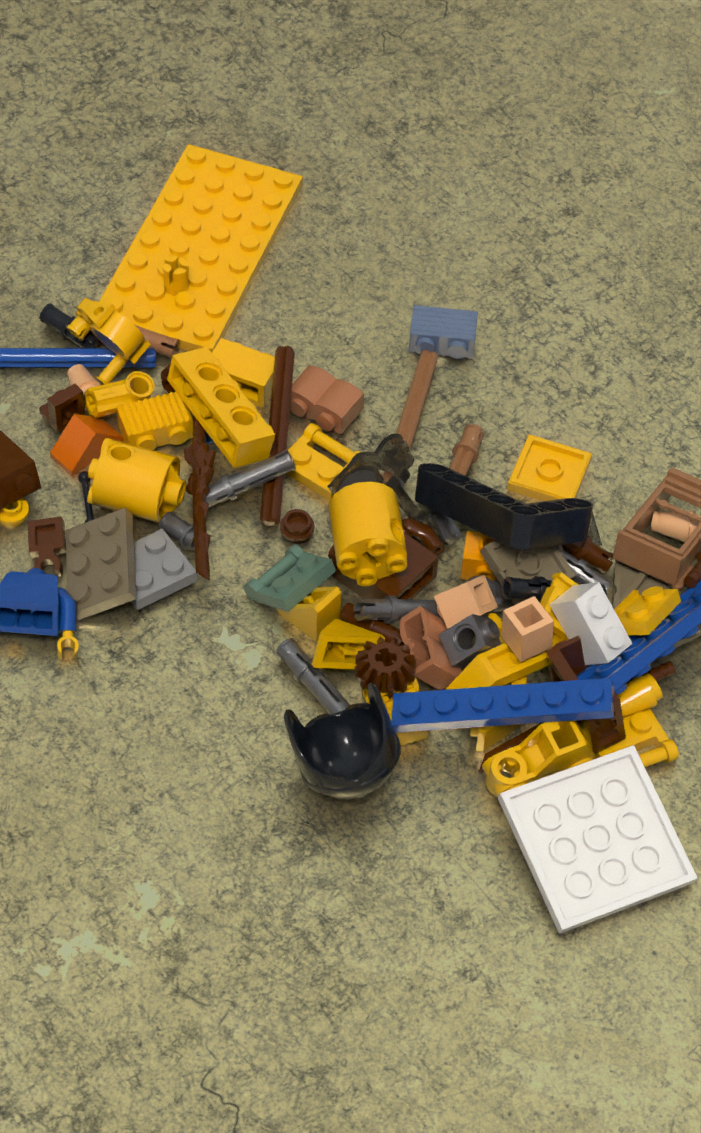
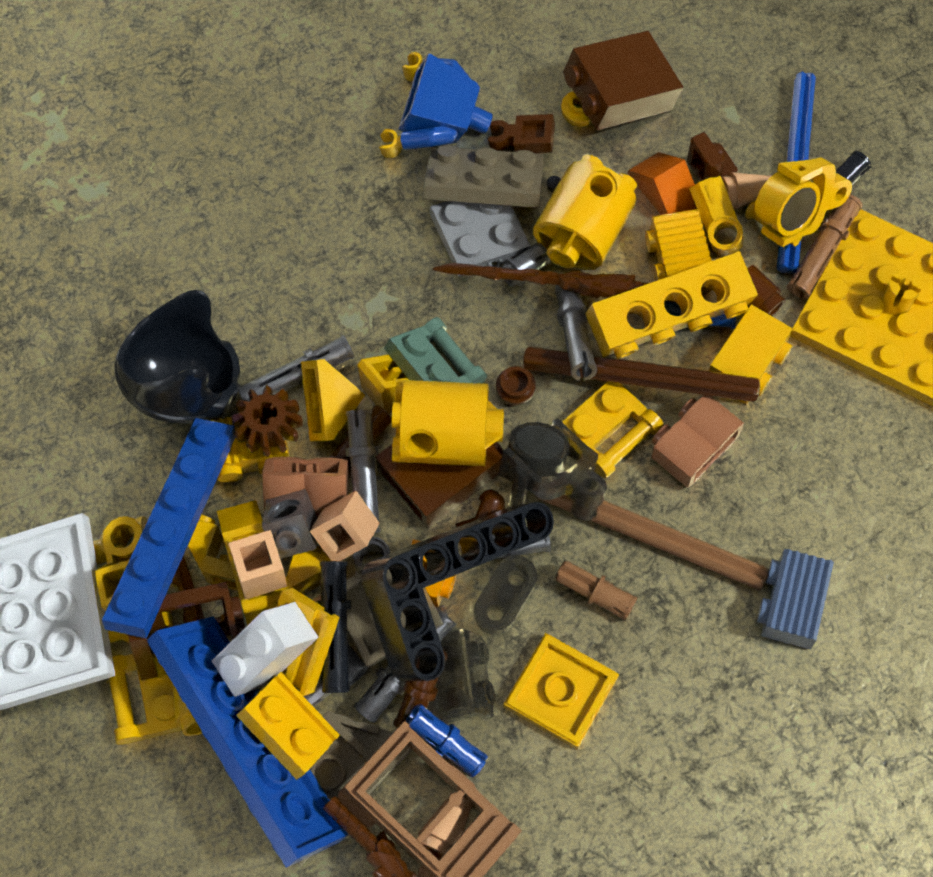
camera: 105 degrees right, 15 degrees up
none -> blue pin [406,703,488,778]

